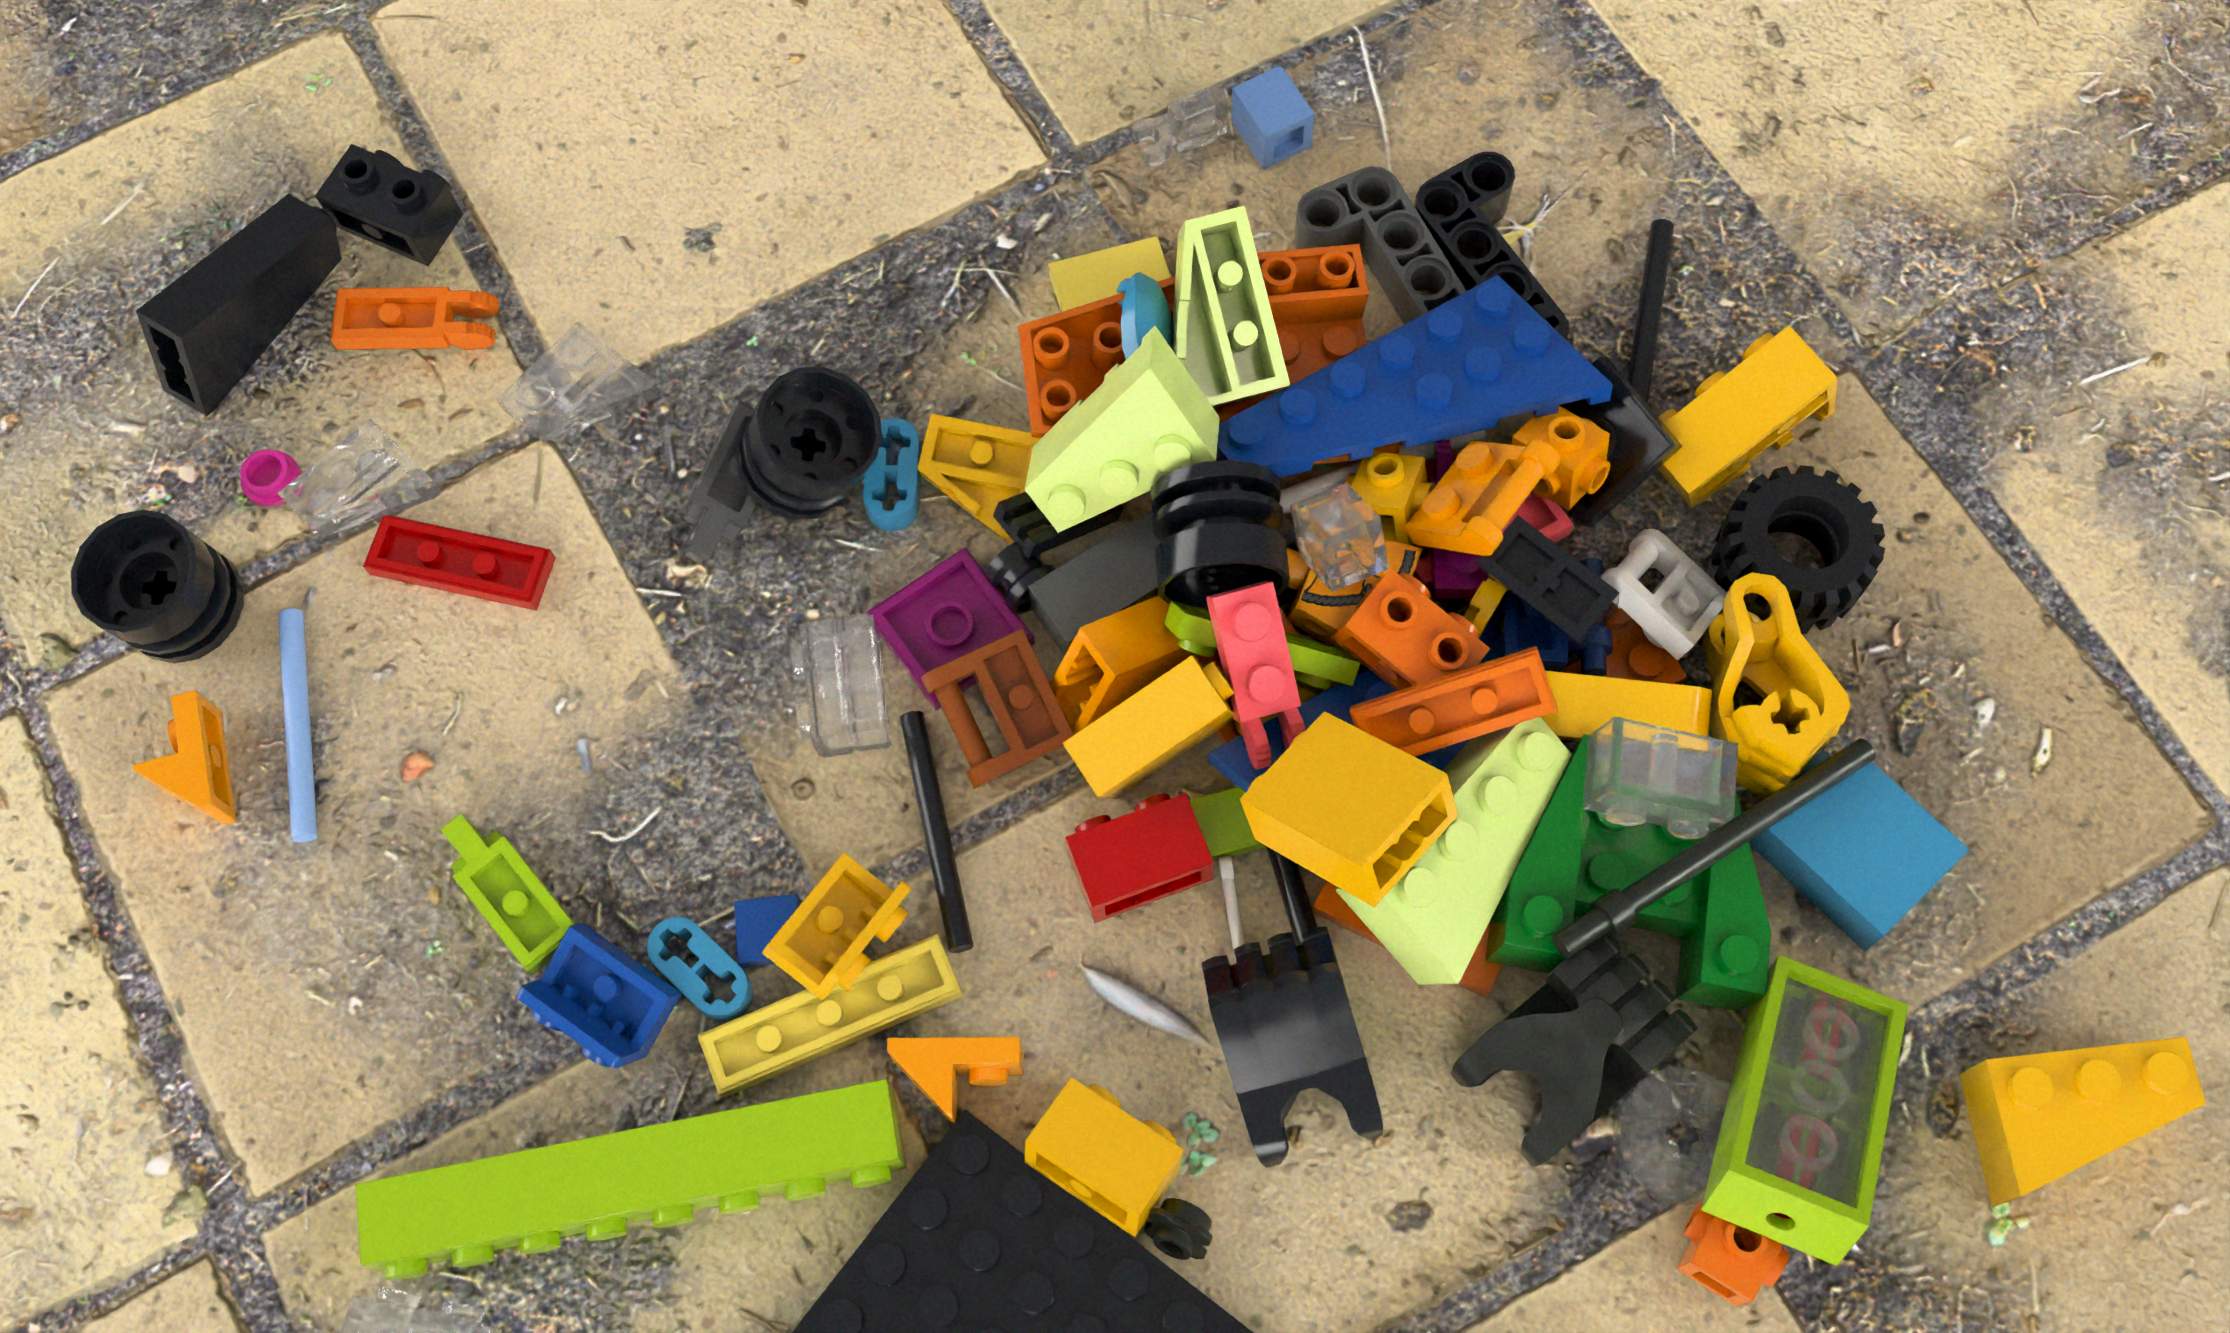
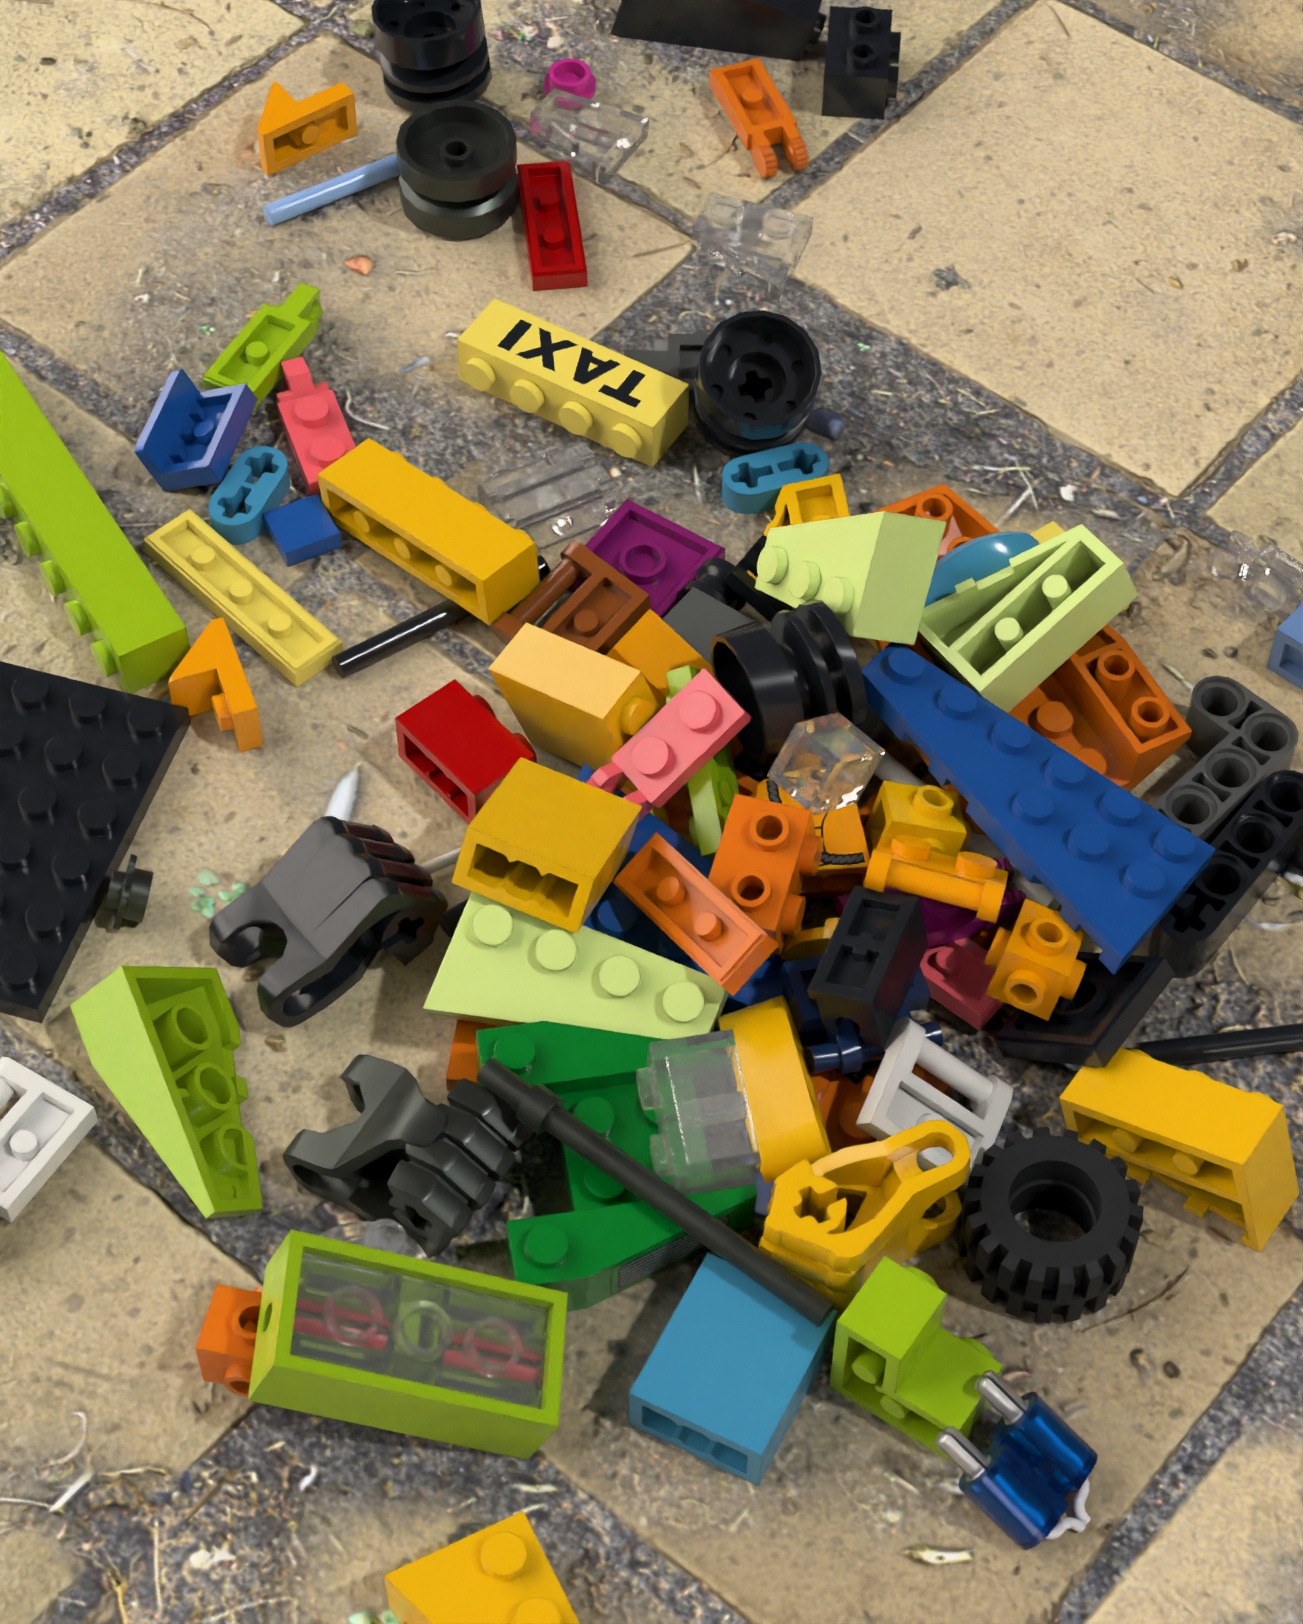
camera: 65 degrees right, 15 degrees down
yellow bracket [762,852,912,1001] -> none
yellow brick [1025,1077,1184,1238] -> none
none -> lime wedge [70,965,263,1218]
none -> coral hinge [276,356,356,496]
none -> yellow brick [317,438,540,625]
none -> pearl dark grey wheel [396,100,519,239]
none -> light yellow brick [457,298,689,468]
none -> lime brick [829,1256,1003,1463]
none -> clear blue piece [935,1370,1098,1551]

